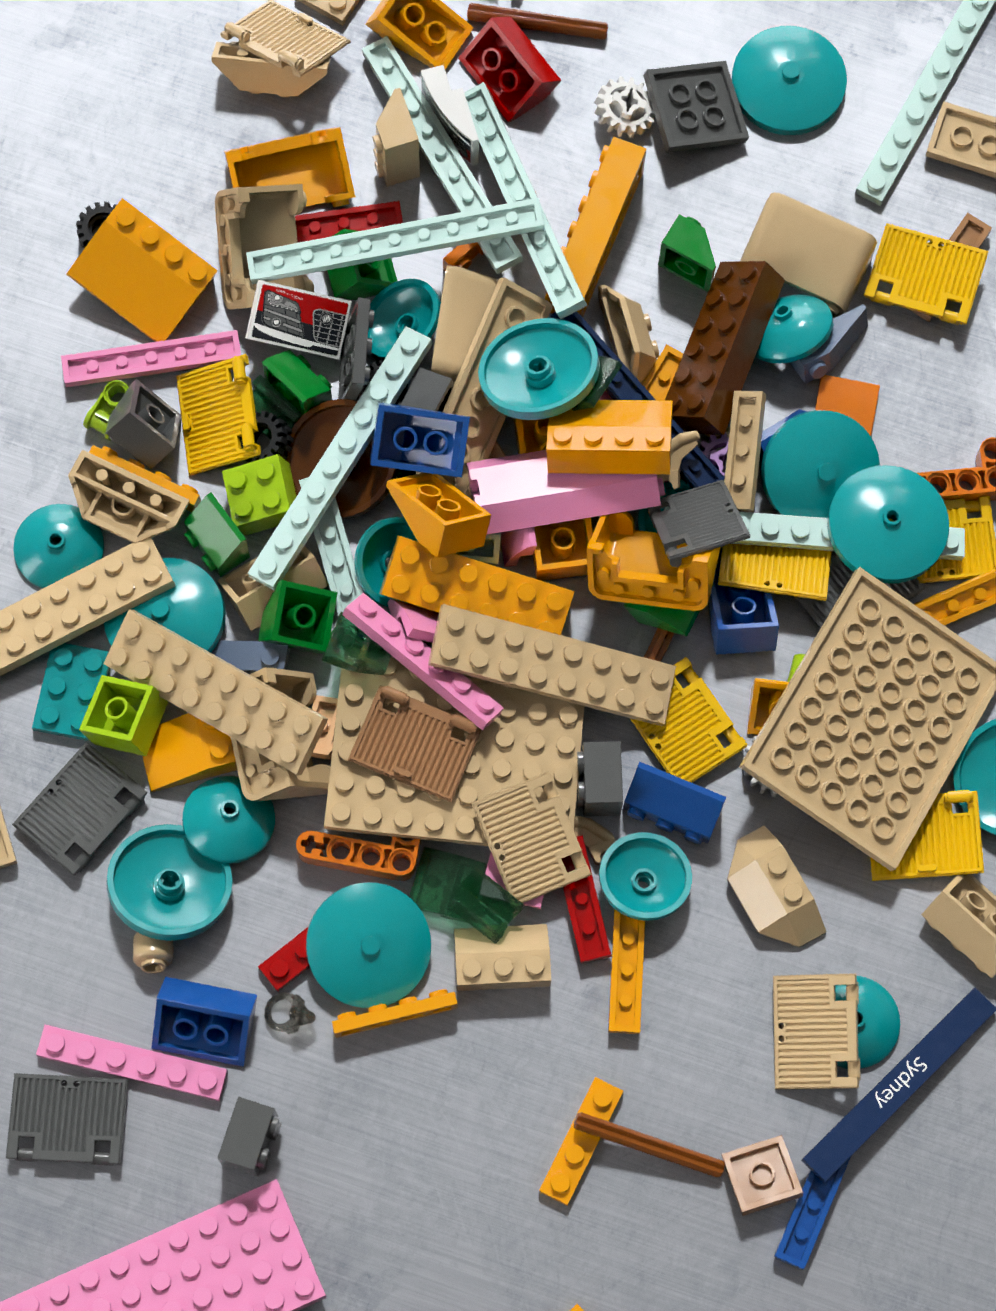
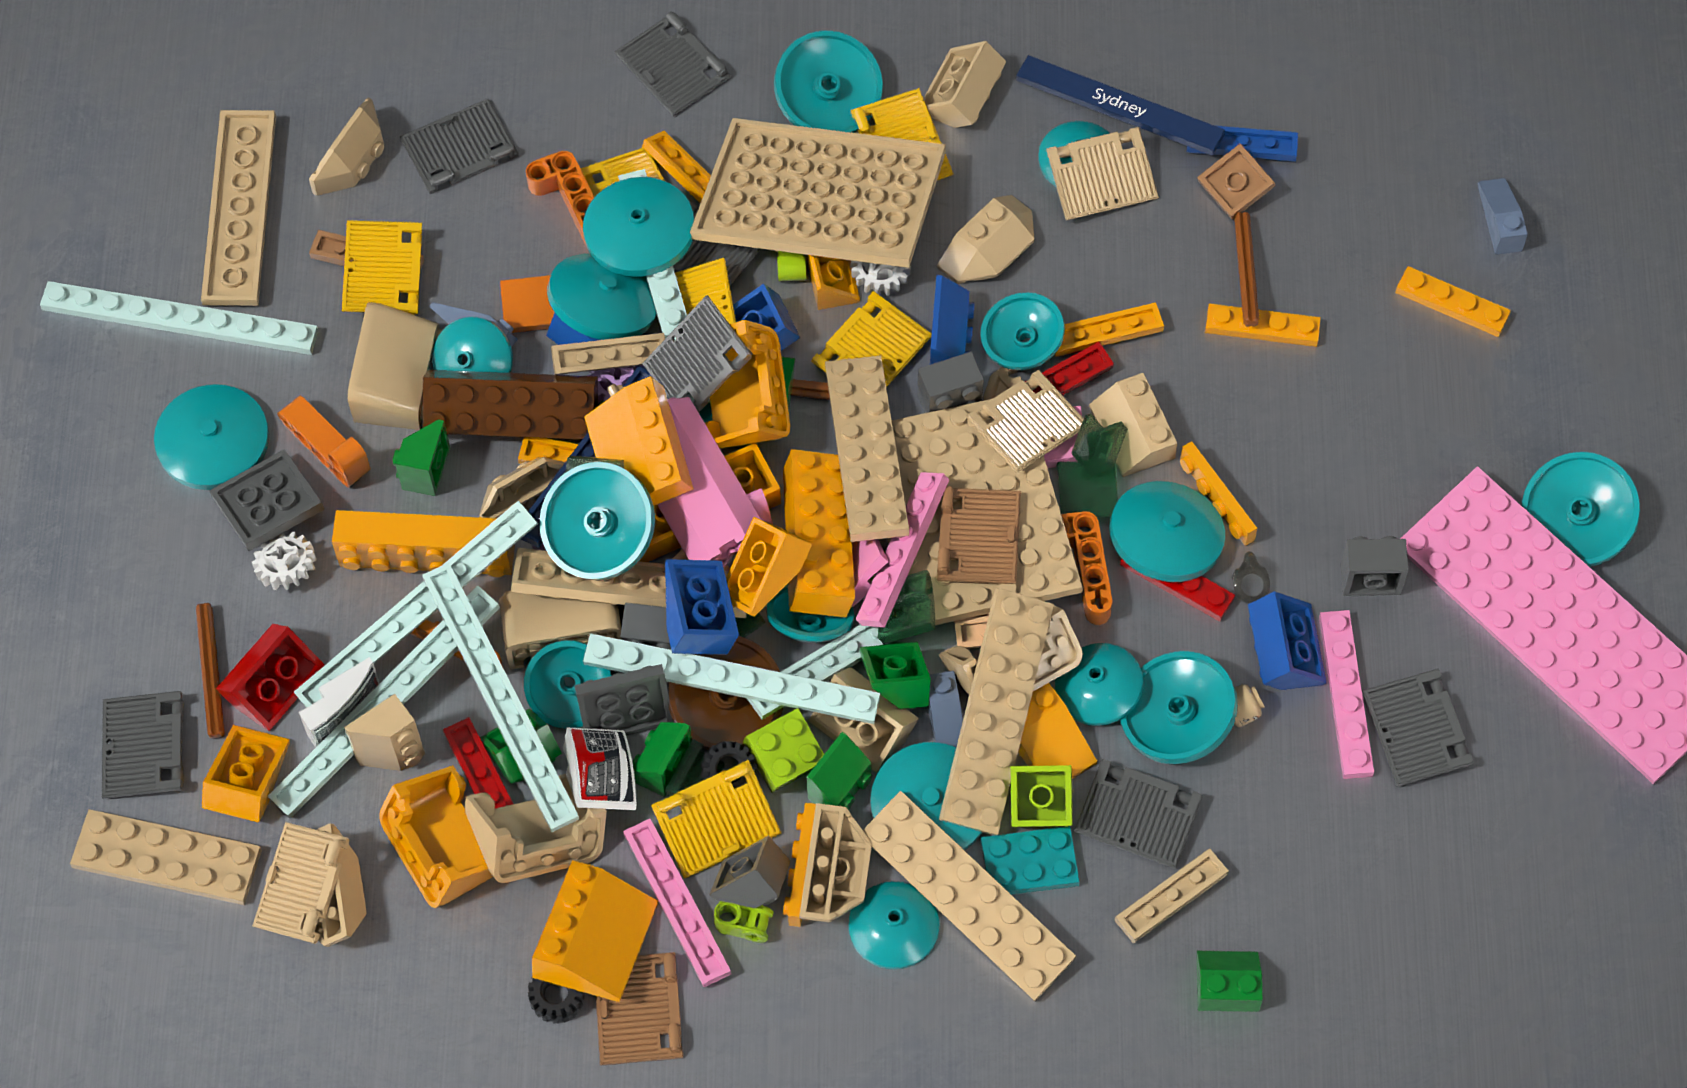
camera: 105 degrees left, 10 degrees down
none -> orange beam [277,395,371,487]
none -> medium nougat window [596,952,683,1065]

